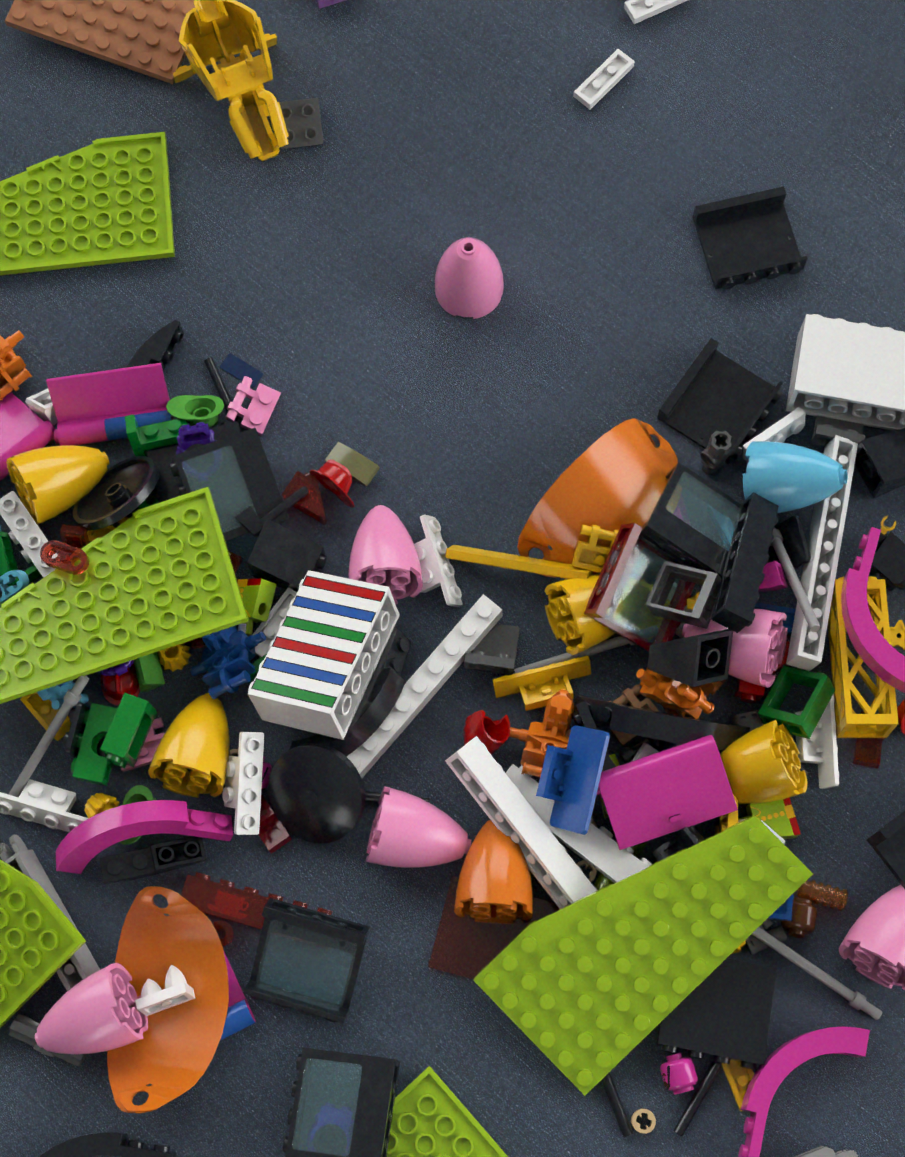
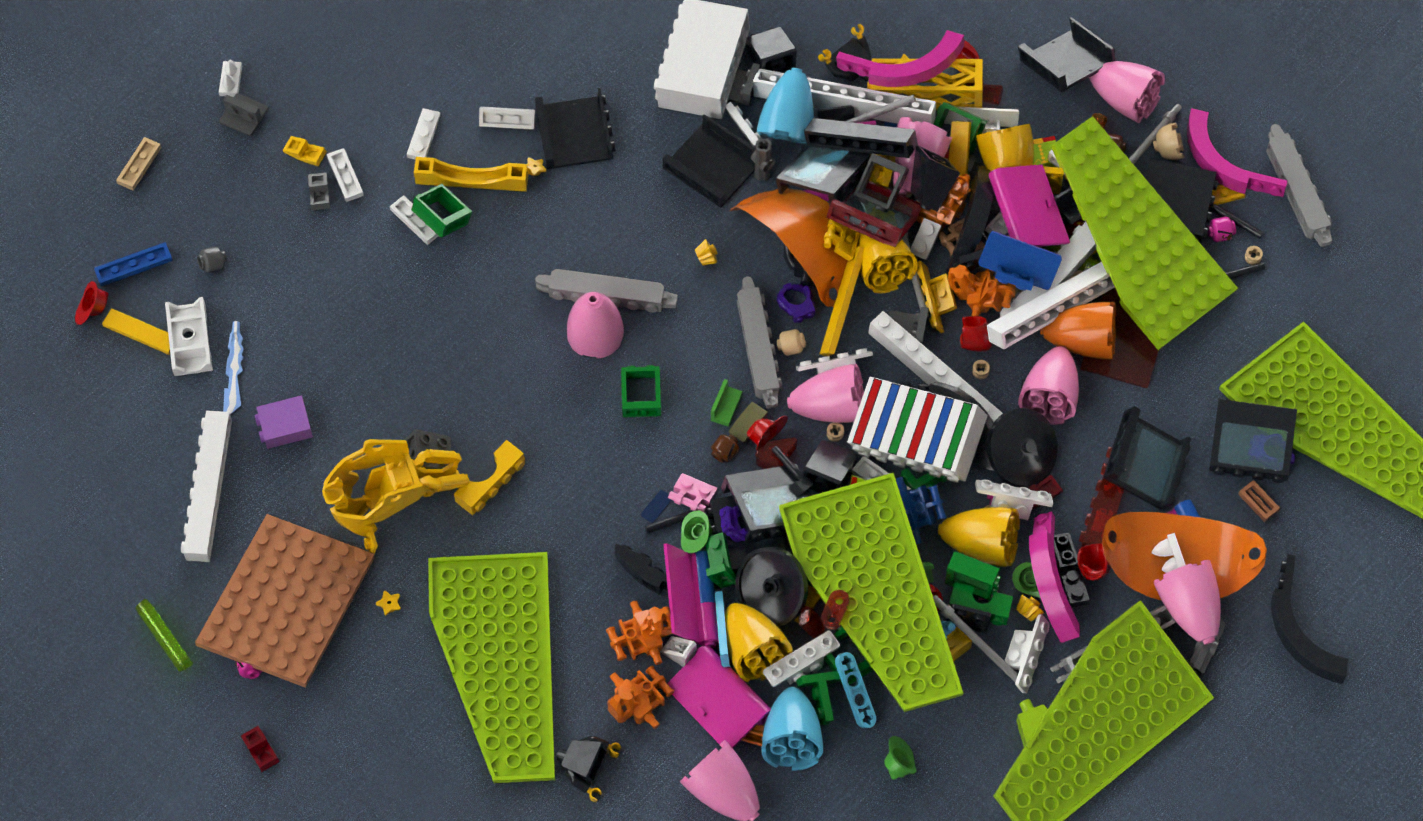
camera: 90 degrees left, 10 degrees down
none -> yellow plate [376,591,401,615]
none -> white plate [407,108,441,159]
none -> green window [411,184,472,238]
none -> yellow arch [414,157,528,192]
none -> yellow arch [454,440,525,516]
none -> white plate [479,107,535,129]
none -> yellow plate [527,157,546,176]
none -> light grey hinge [535,269,678,313]
none -> orange piece [606,601,673,665]
none -> green window [621,365,661,417]
none -> yellow piece [695,239,718,265]
none -> bright green panel [711,379,743,427]
none -> reddish brown head [711,434,740,463]
none -> medium azure tile [715,591,730,667]
none -> light grey hinge [737,277,782,409]
none -> dark purple piece [777,283,815,323]
none -> tan head [777,329,806,356]
none -> tan bush [827,423,844,442]
none -> white plate [911,218,942,260]
none -> yellow tile [949,121,971,176]
none -> tan bush [972,360,990,379]
none -> red piece [1077,543,1112,581]
none -> tan cylinder [1153,122,1184,160]
none -> nougat tile [1238,480,1280,522]

